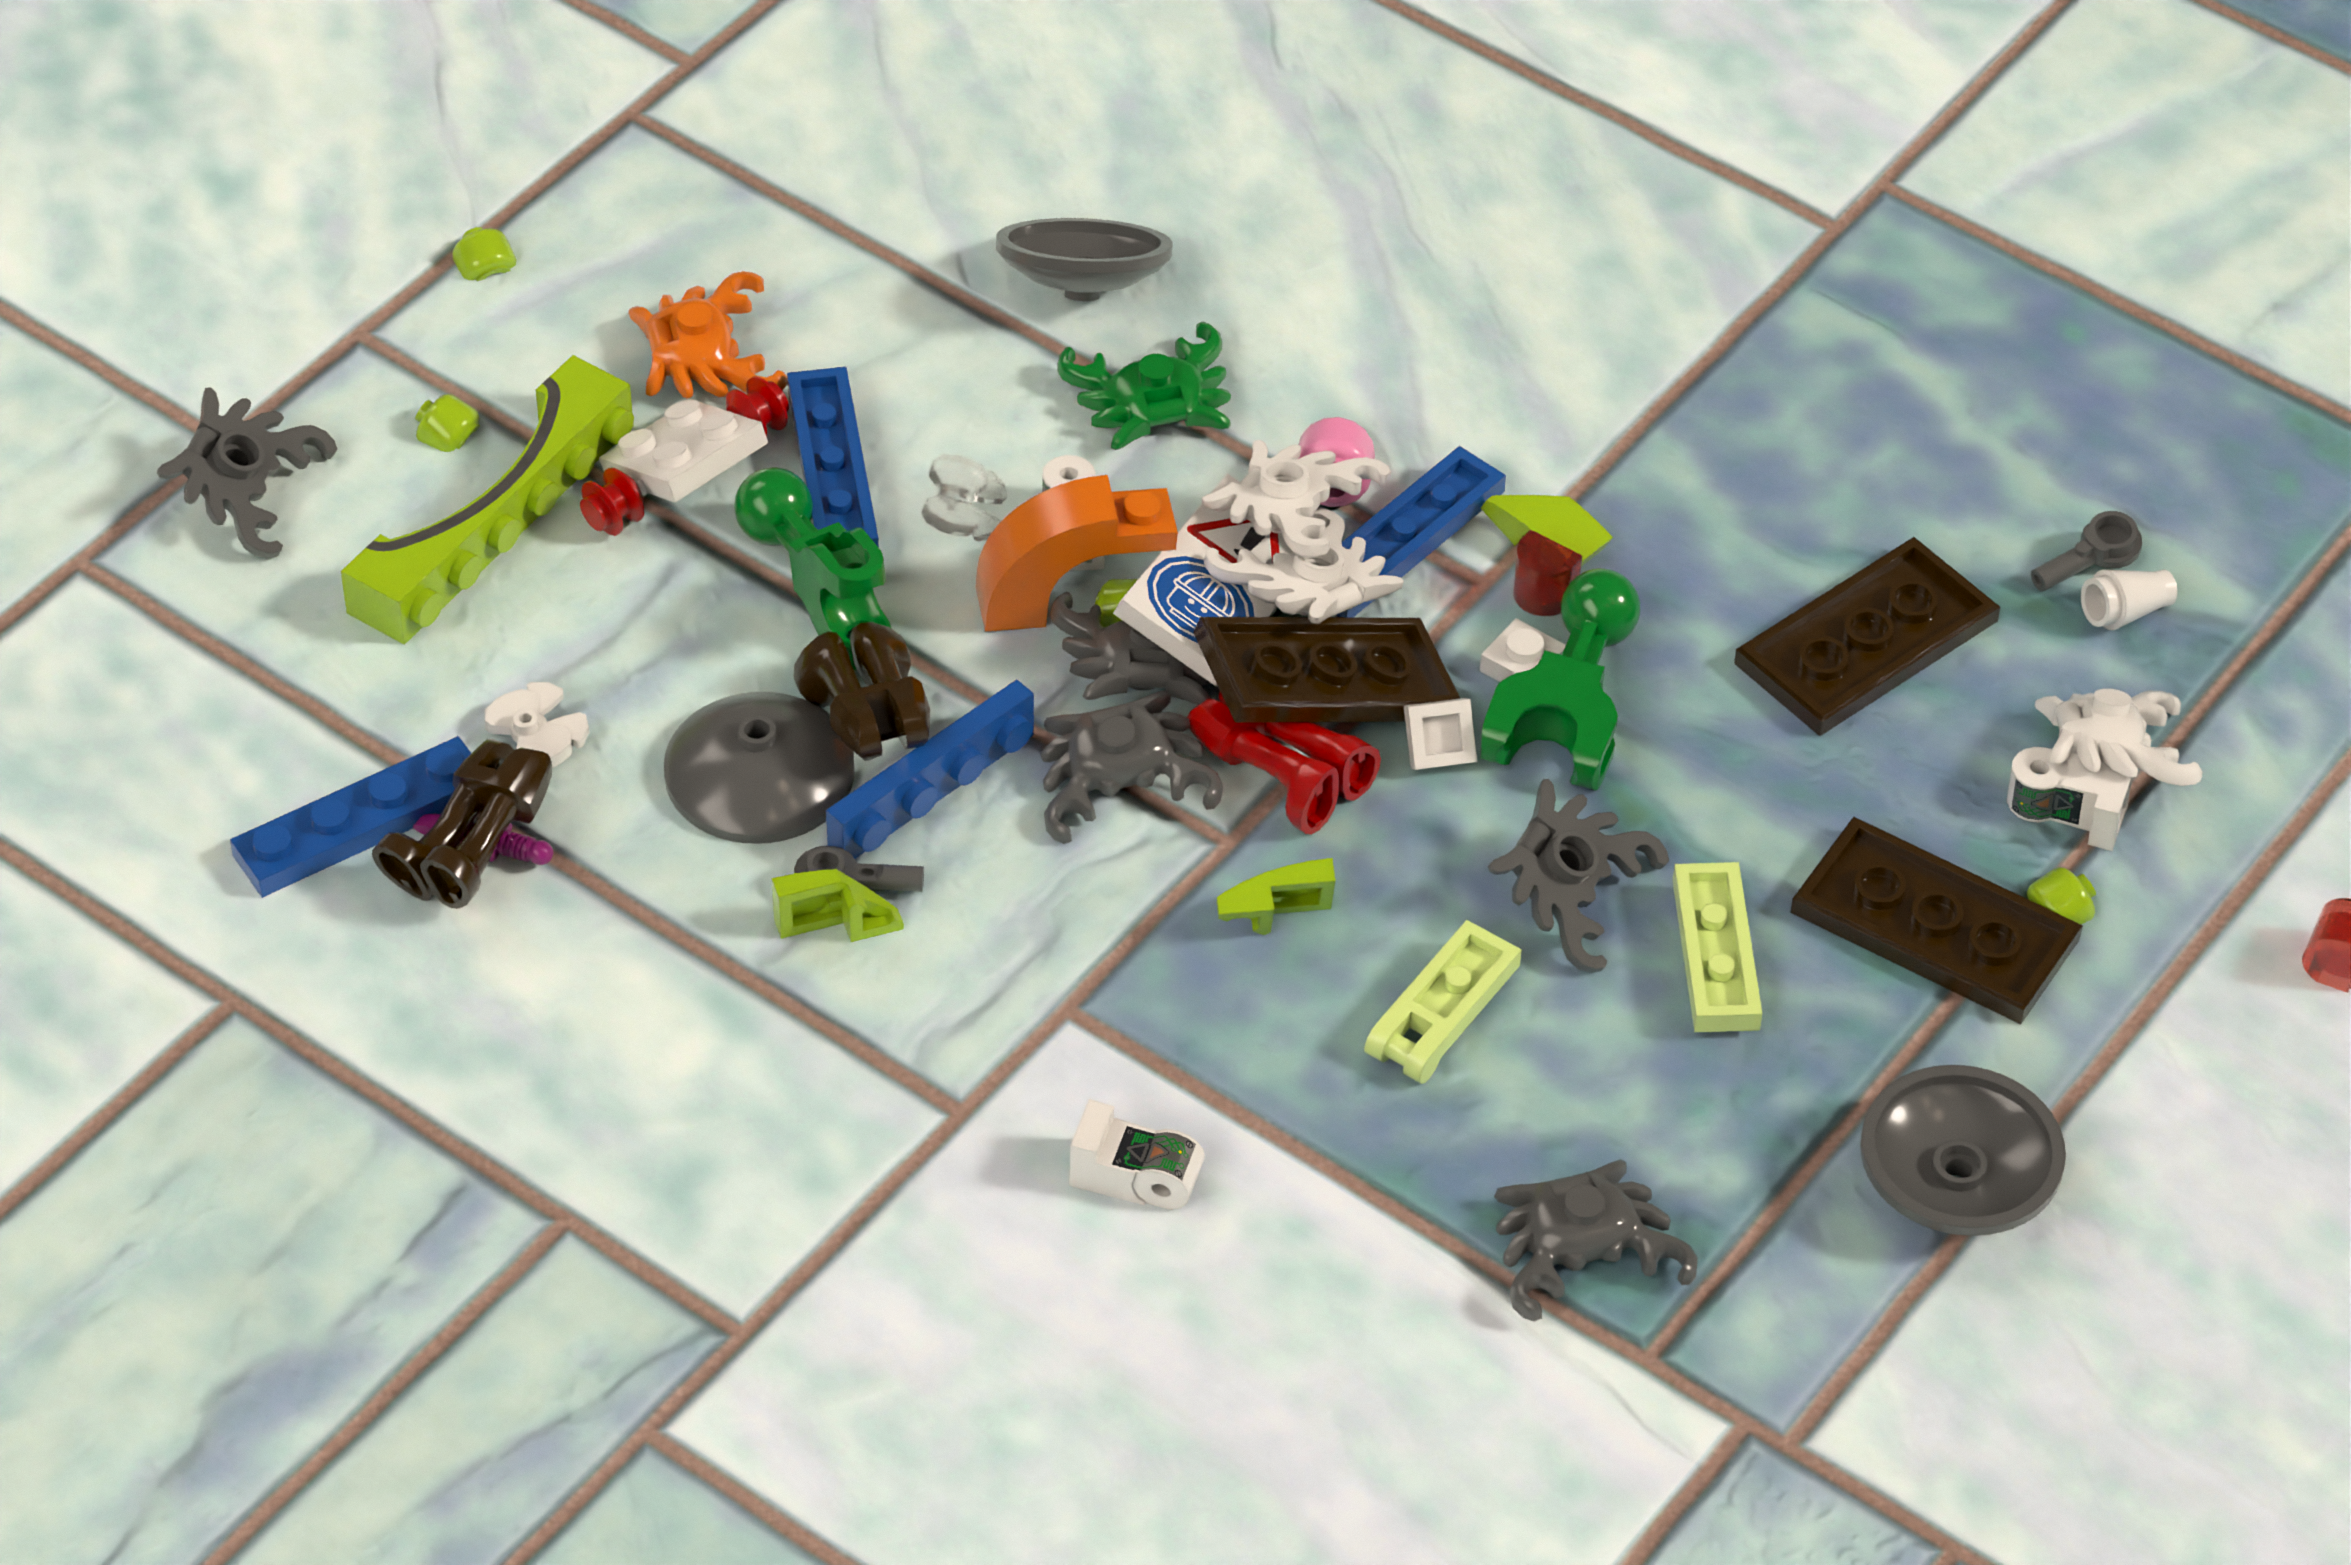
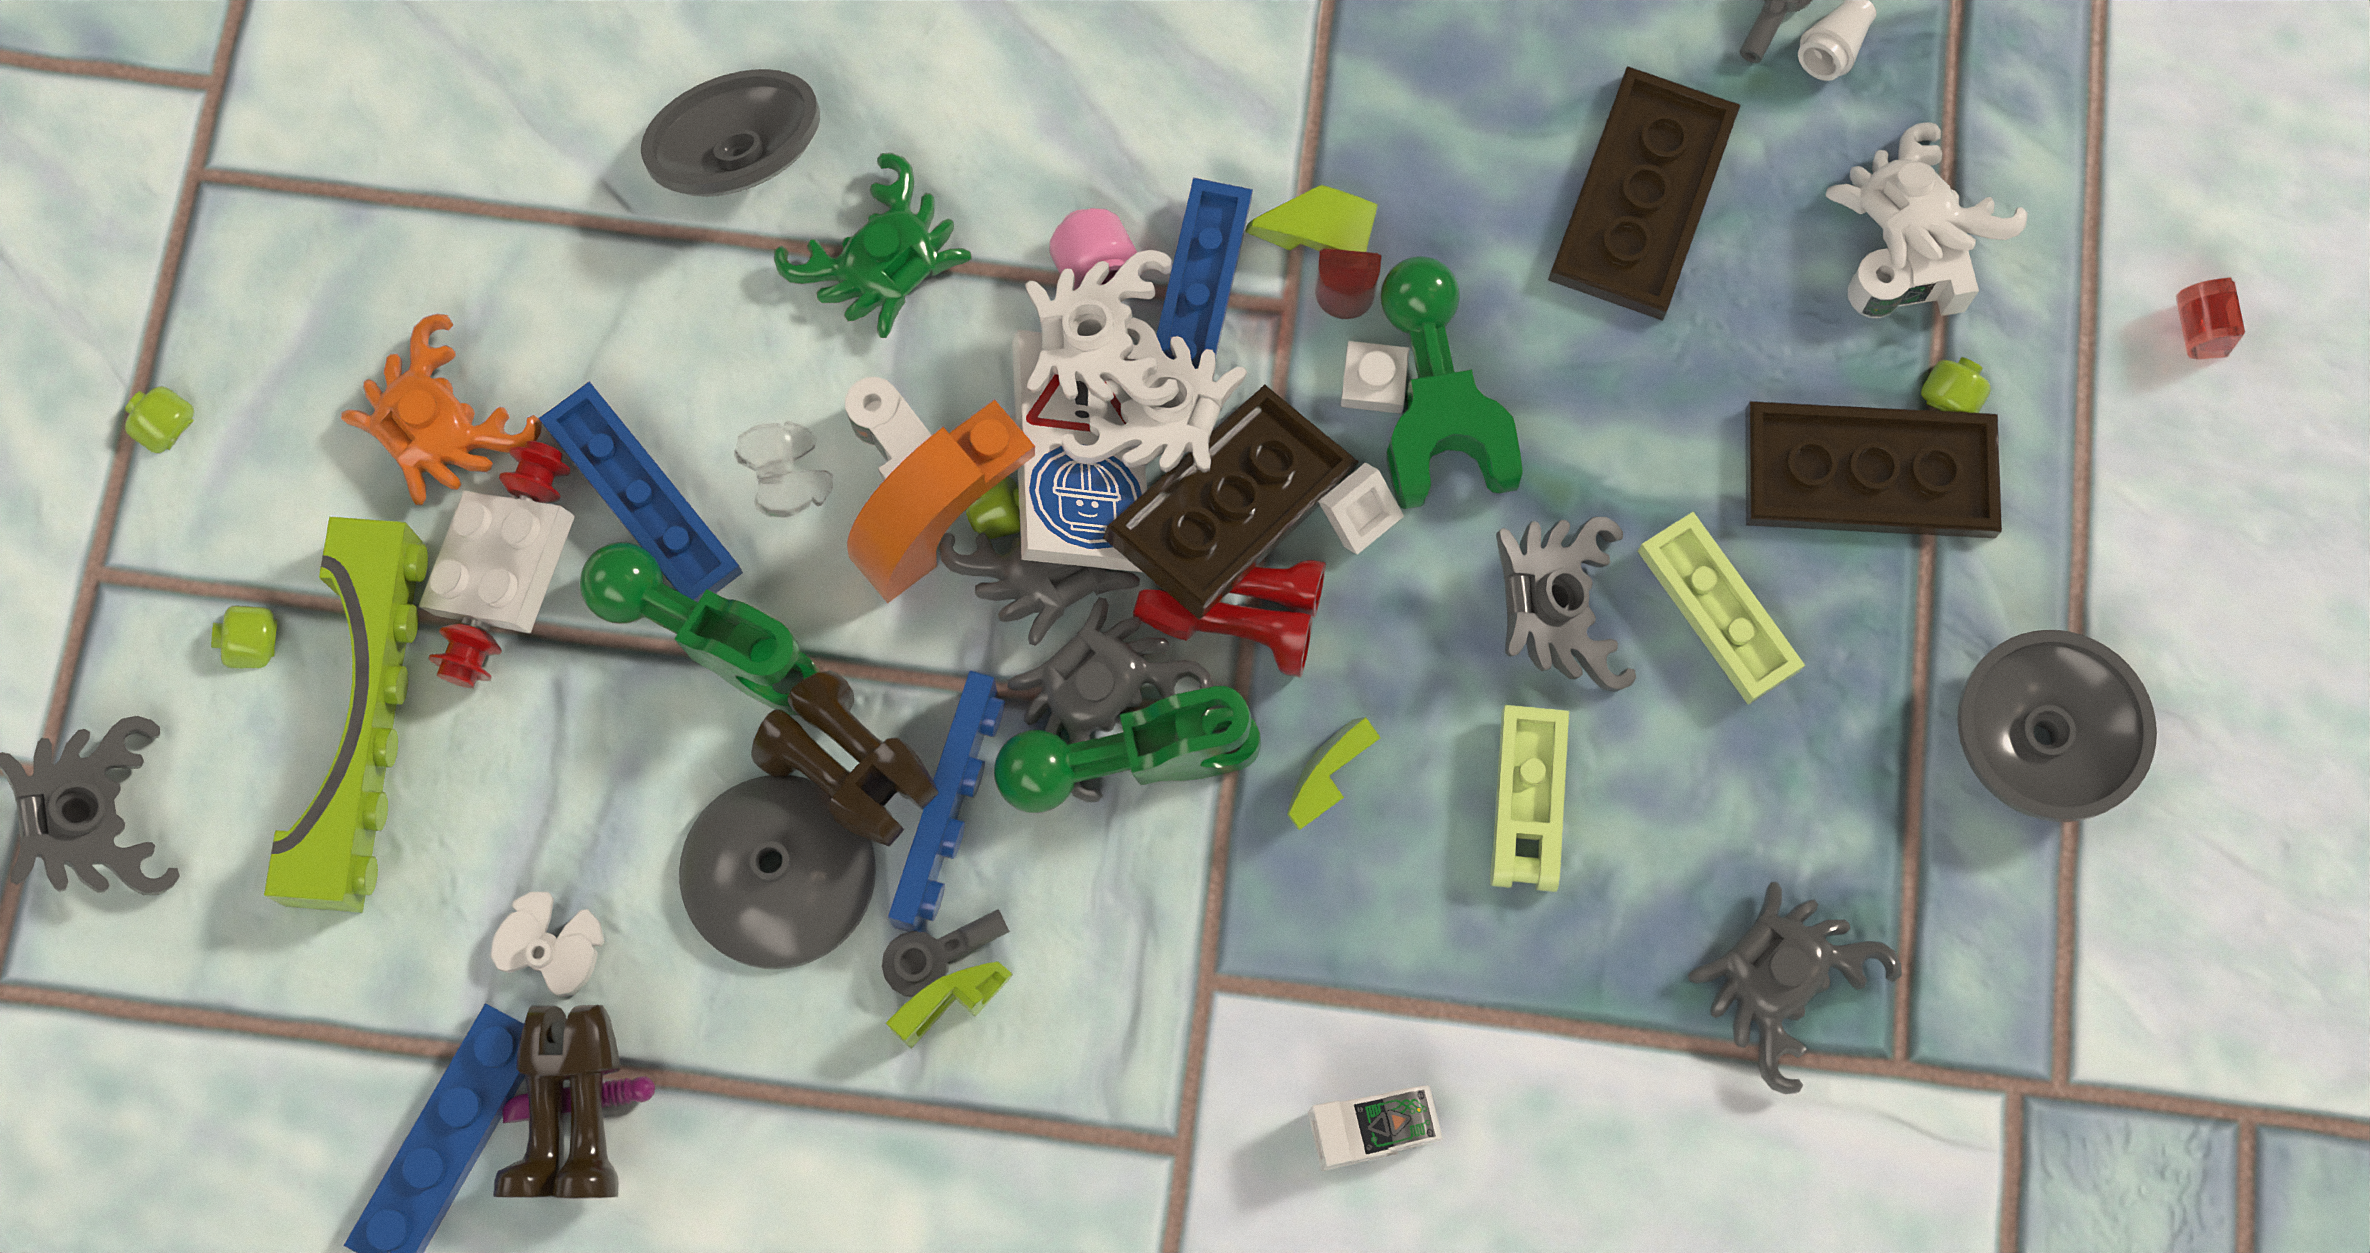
camera: 30 degrees left, 25 degrees up
none -> green piece [994,686,1261,813]

